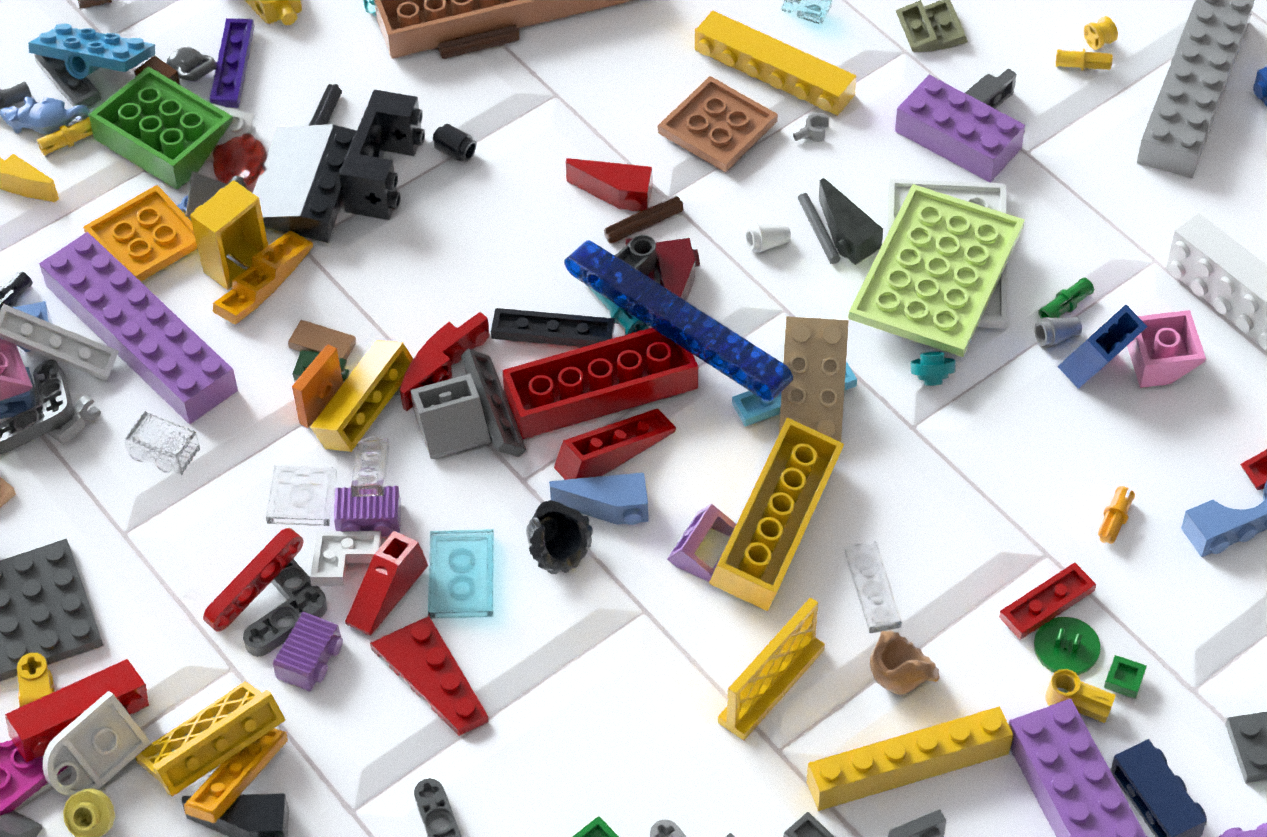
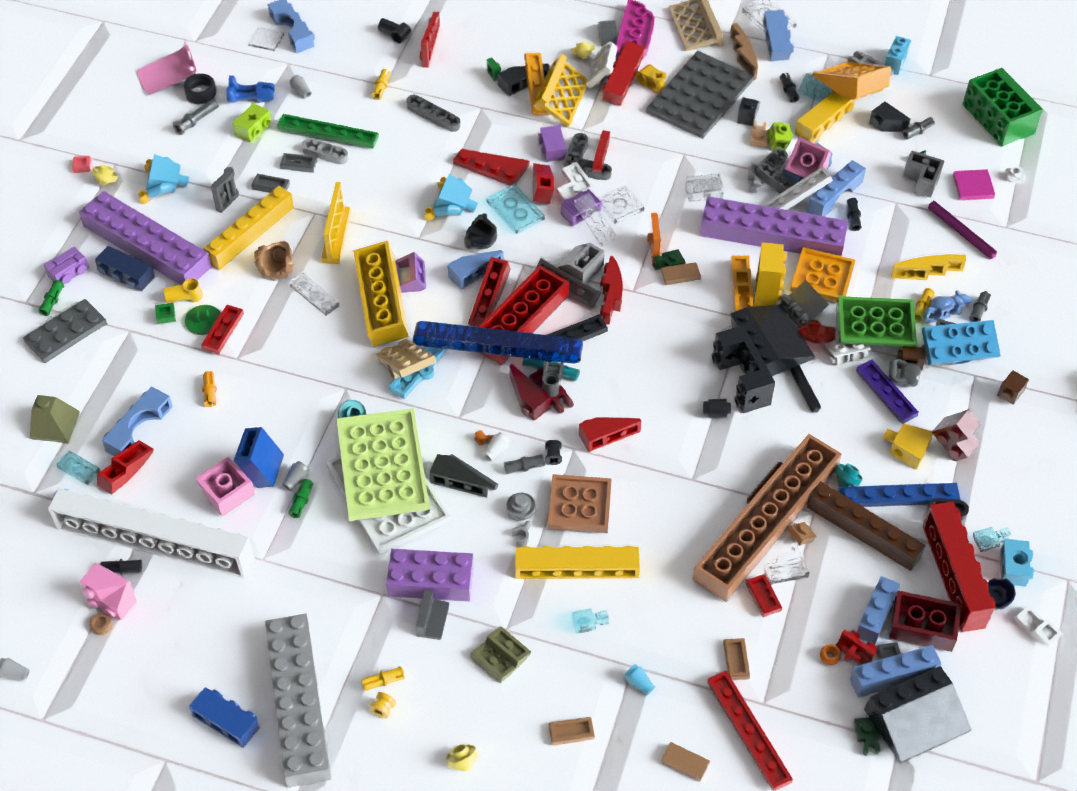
camera: 145 degrees right, 0 degrees up
yellow brick [310,340,413,452] -> none
reddish brown axle [604,196,684,244] -> none
none -> medium azure torso [424,174,478,221]
none -> orange hand [474,430,494,445]
none -> dark grey pin [504,454,545,474]
none -> light grey plate [506,492,536,521]
none -> black bush [545,440,563,466]

